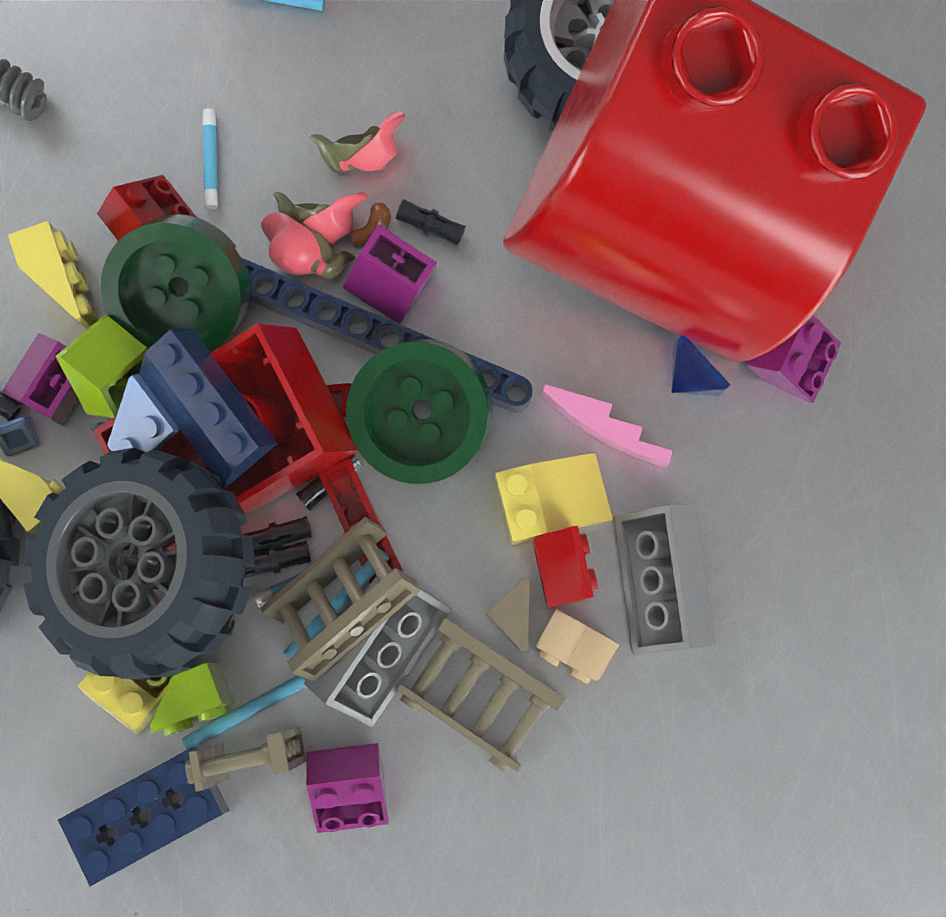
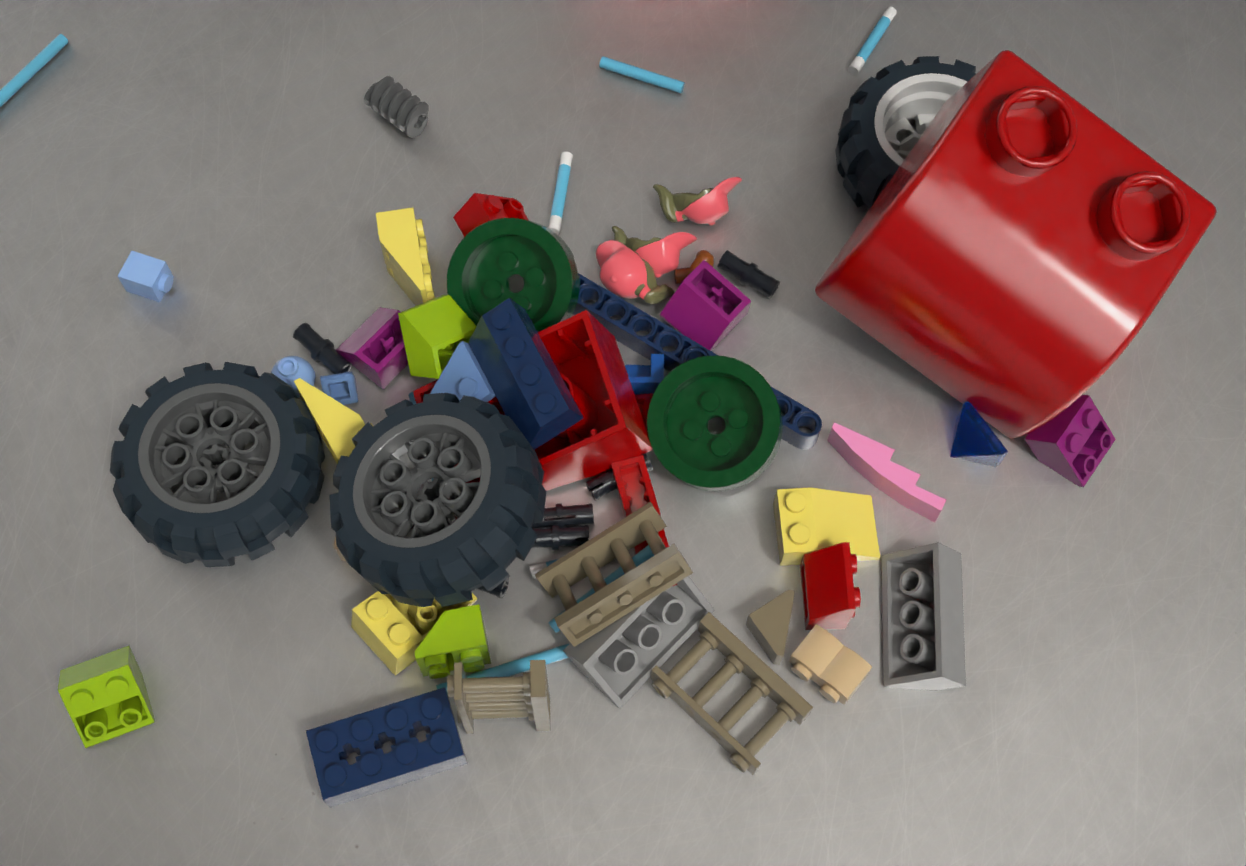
camera: 10 degrees right, 15 degrees down
magenta slope [306,743,389,833] -> none
none -> blue panel [625,354,664,395]

